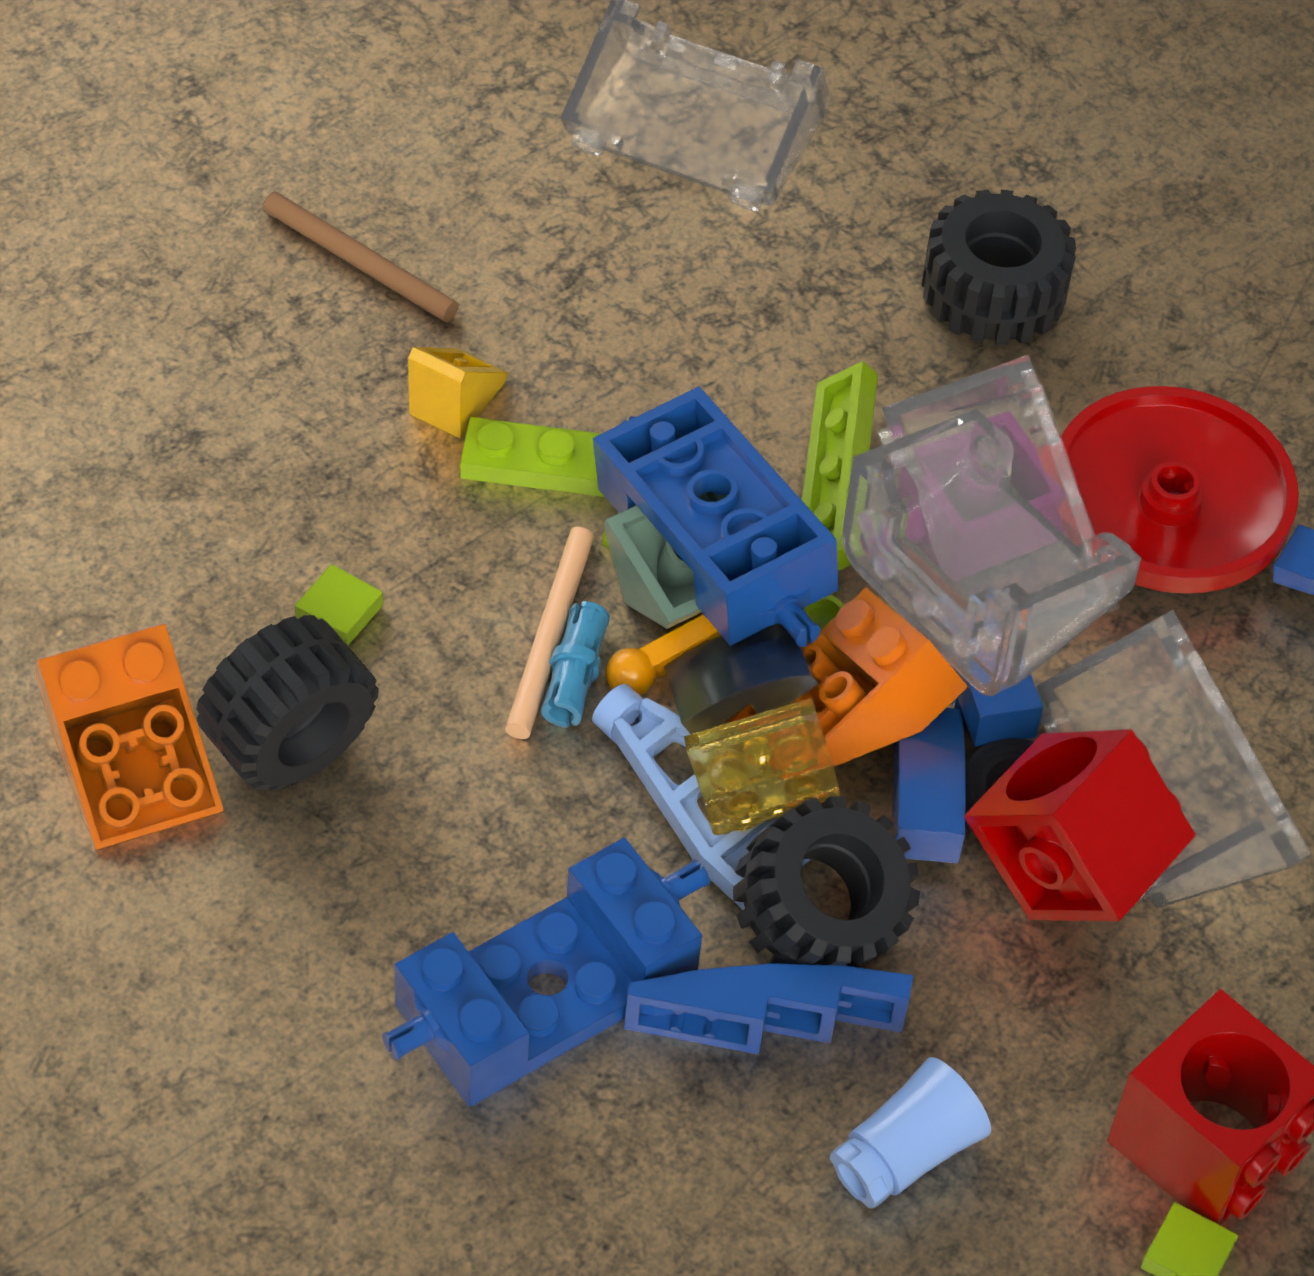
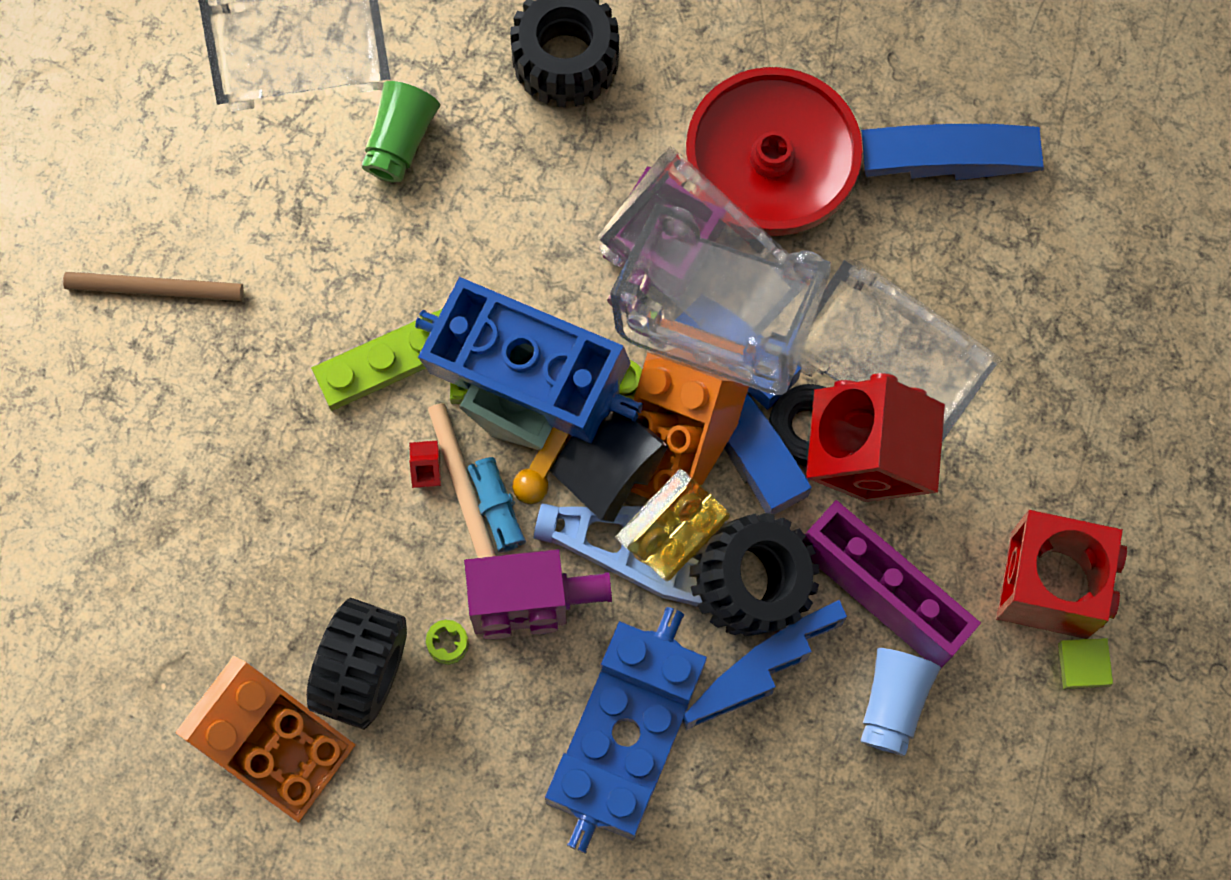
camera: 30 degrees left, 20 degrees up
lime tile [294,564,383,646] -> none
yellow slope [408,347,509,439] -> none
lime plate [802,361,878,571] -> none
none -> bright green plant [362,81,441,183]
none -> red piece [409,440,441,488]
none -> lime bush [425,619,469,665]
none -> magenta brick [464,549,612,640]
none -> magenta brick [802,500,981,670]

